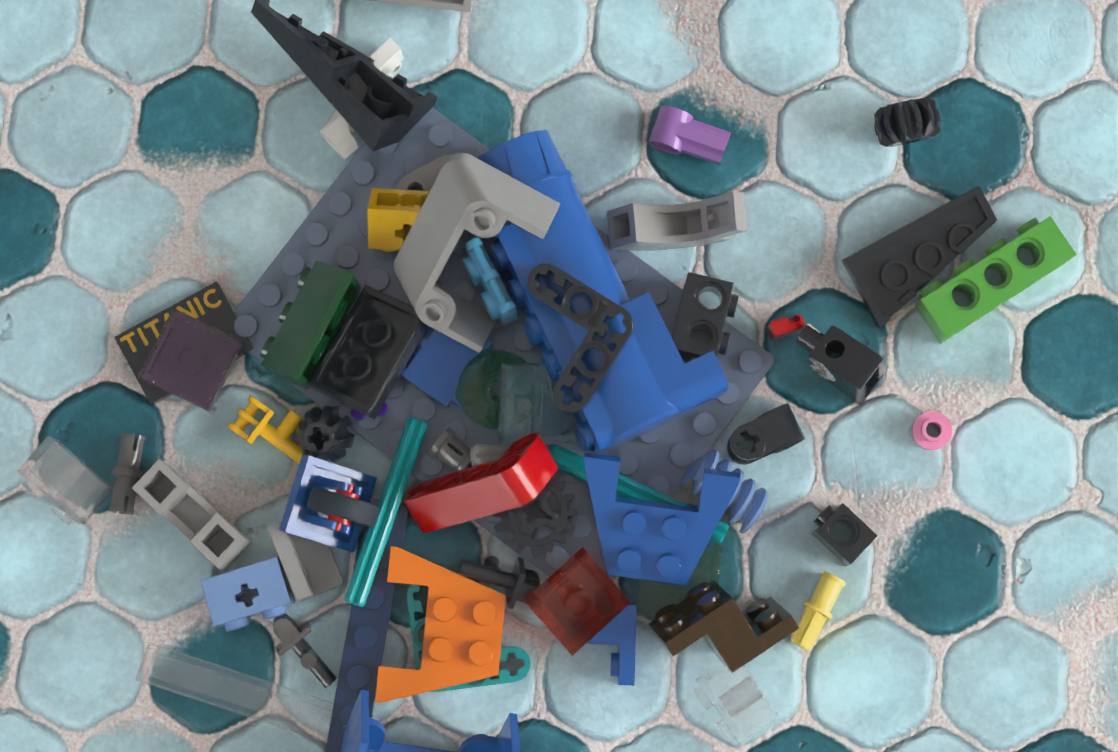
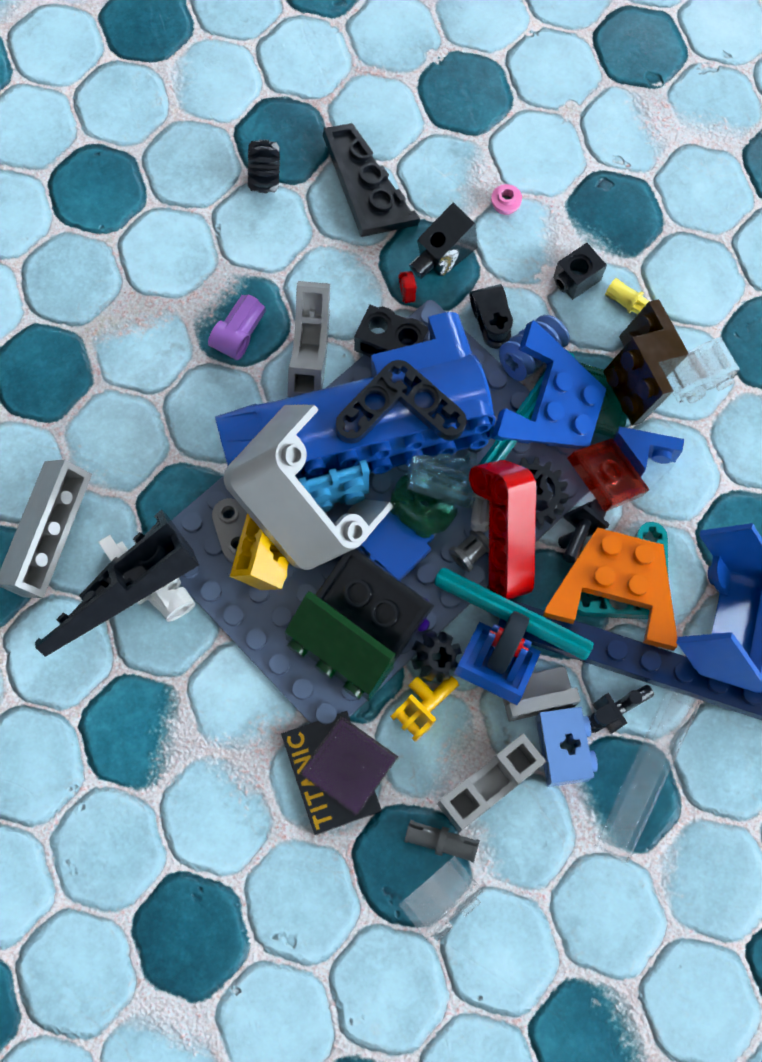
camera: 85 degrees left, 10 degrees down
bright green brick [915,216,1077,344] -> none

